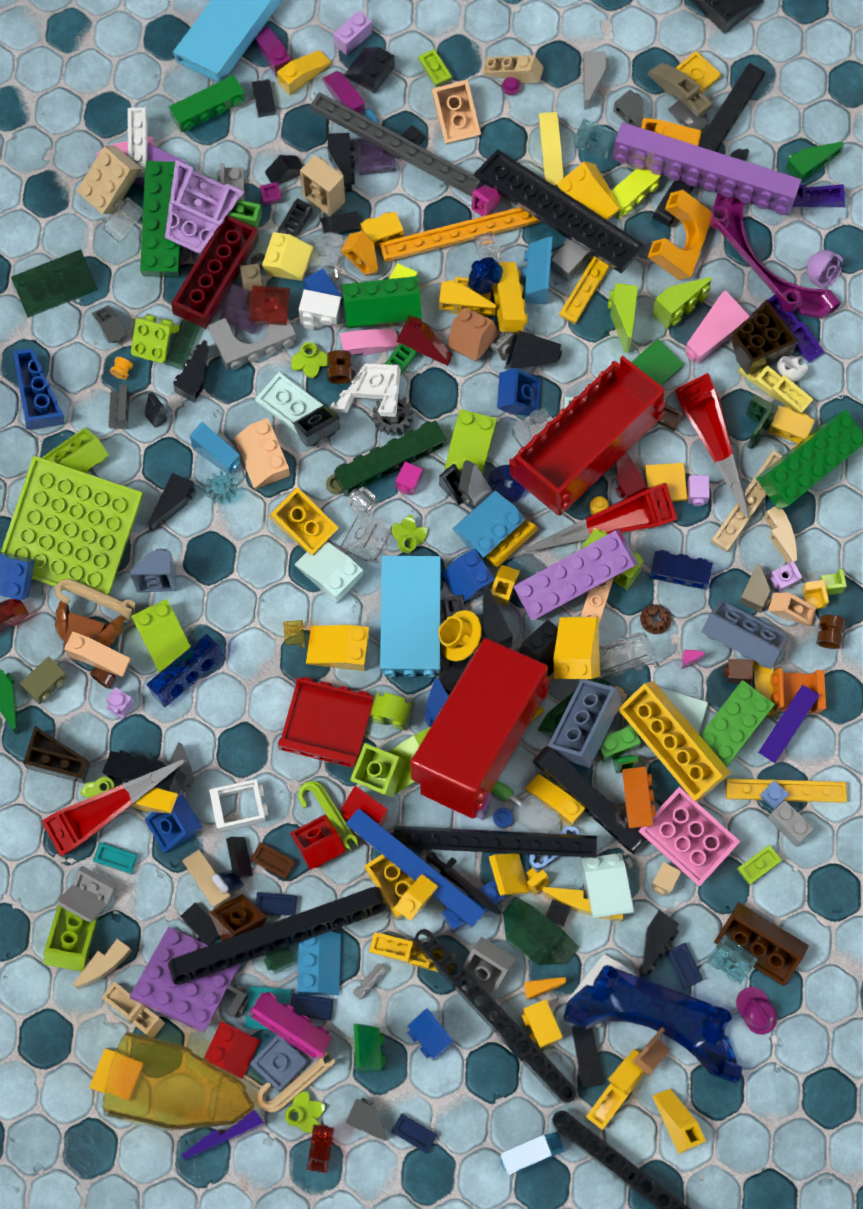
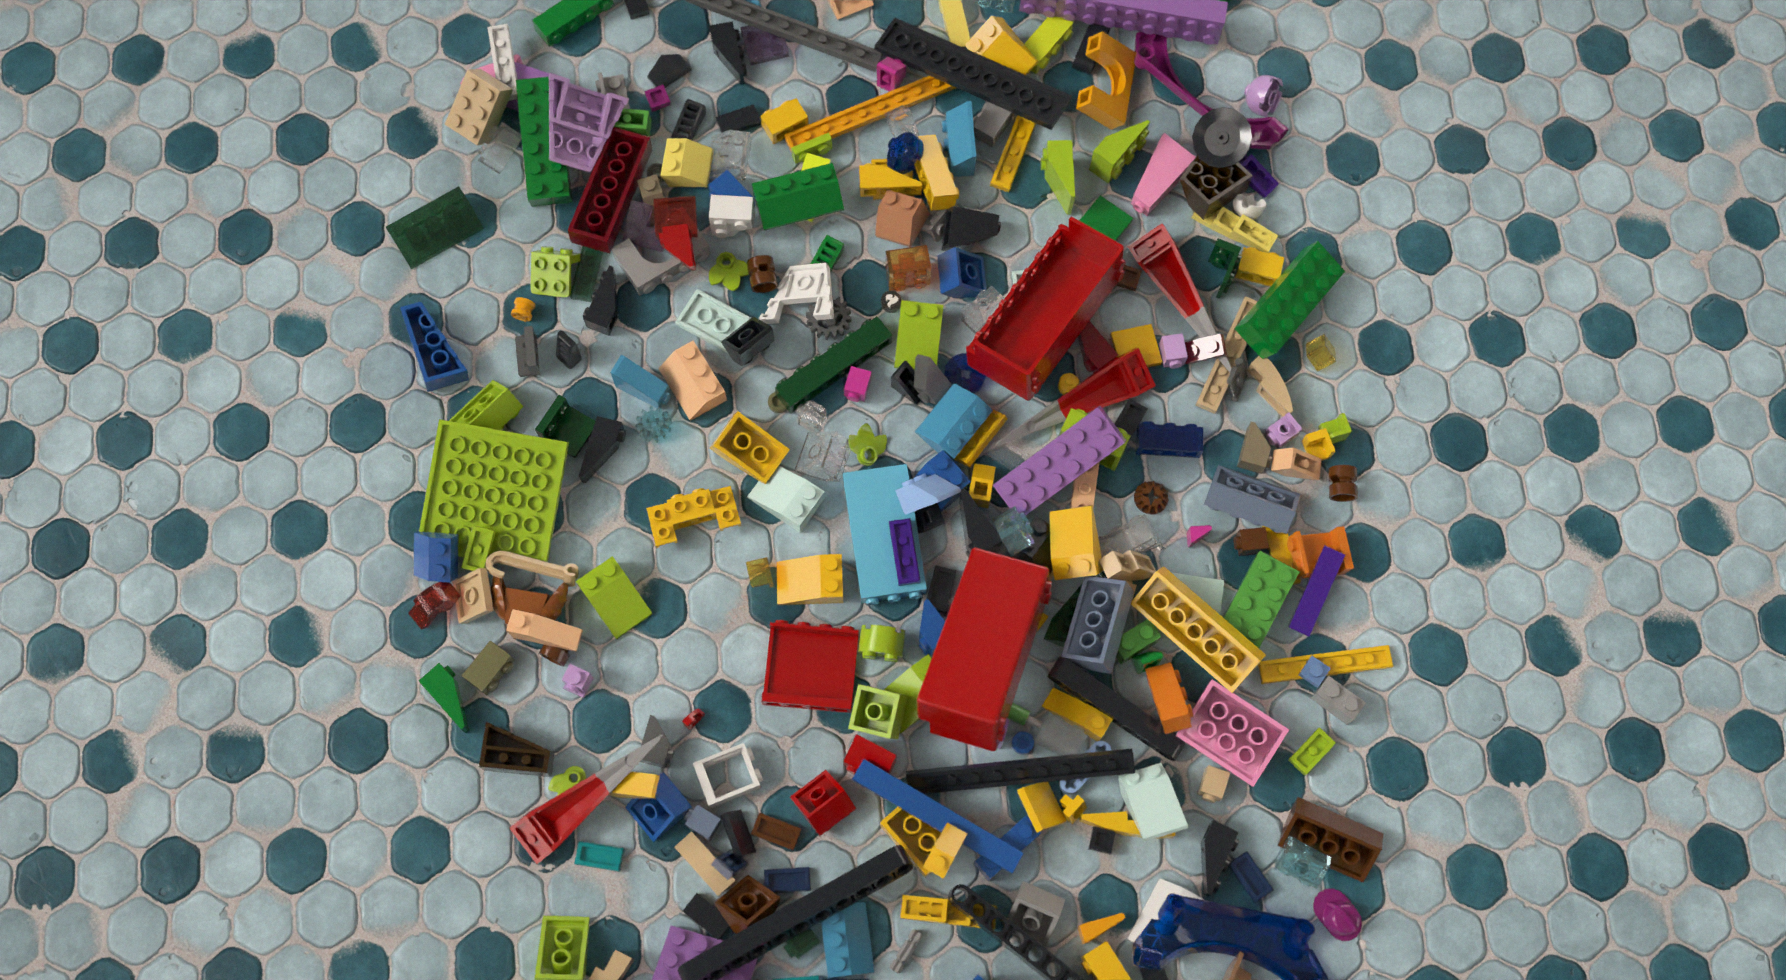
camera: 10 degrees left, 0 degrees up
light grey bracket [57,866,117,922] -> none
dark grey slope [91,305,126,343] -> none
black brick [102,750,186,797] -> none
sand blue slope [130,548,176,593] -> none
clear blue brick [146,634,225,708] -> none
lime piece [298,781,359,851] -> none
tan brick [300,155,345,216] -> none
bright pink slope [340,329,399,356] -> none
light orange slope [341,231,378,275] -> none
dark red slope [396,315,453,366] -> none
black plate [401,125,425,146] -> none
black sword [426,852,501,915] -> none
yellow helmet [438,610,482,662] -> none
clear green wedge [502,896,579,966] -> none
dark purple slope [792,184,845,208] -> none
none -> tan plate [452,568,493,624]
none -> lime plate [461,525,496,571]
none -> dark green bracket [535,395,595,458]
none -> yellow bracket [646,486,742,548]
none -> red slope [659,224,696,271]
none -> red tile [682,708,705,730]
none -> sand blue brick [685,805,722,841]
none -> lime plate [791,133,833,164]
none -> clear smoke tile [881,291,902,313]
none -> clear orange brick [885,245,931,292]
none -> dark purple tile [889,518,921,586]
none -> light blue slope [895,474,961,515]
none -> clear light blue brick [992,506,1035,556]
none -> tan slope [1099,550,1156,581]
none -> black tile [1115,399,1148,445]
none -> plate [1185,333,1227,365]
none -> black piece [1192,107,1252,168]
none -> dark grey piece [1227,358,1248,402]
none -> clear yellow panel [1306,334,1336,372]

